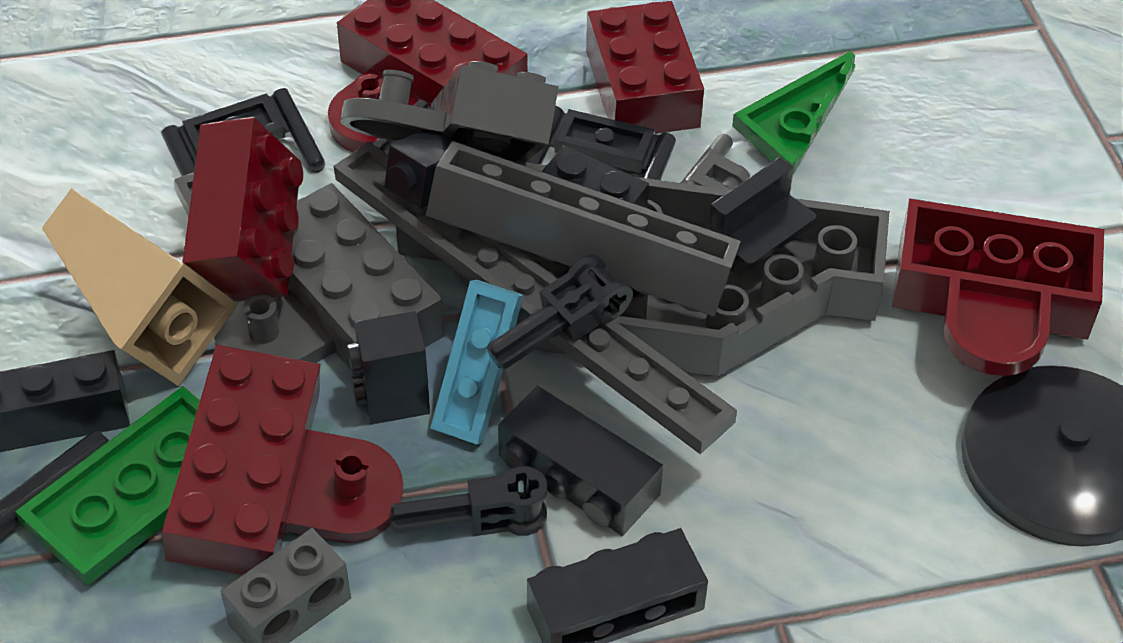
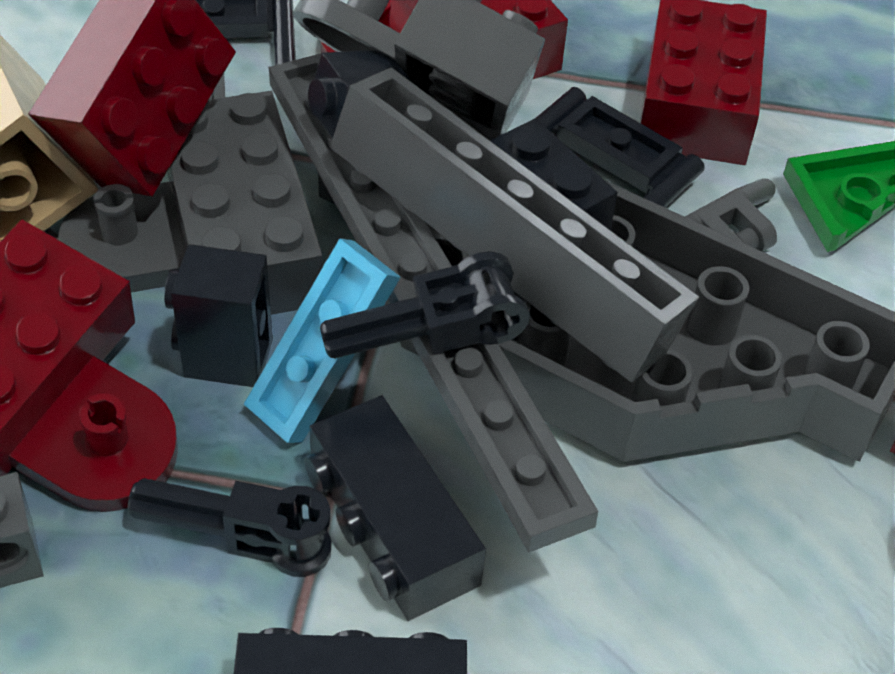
camera: 20 degrees right, 0 degrees up
black panel [708,157,816,270] -> none

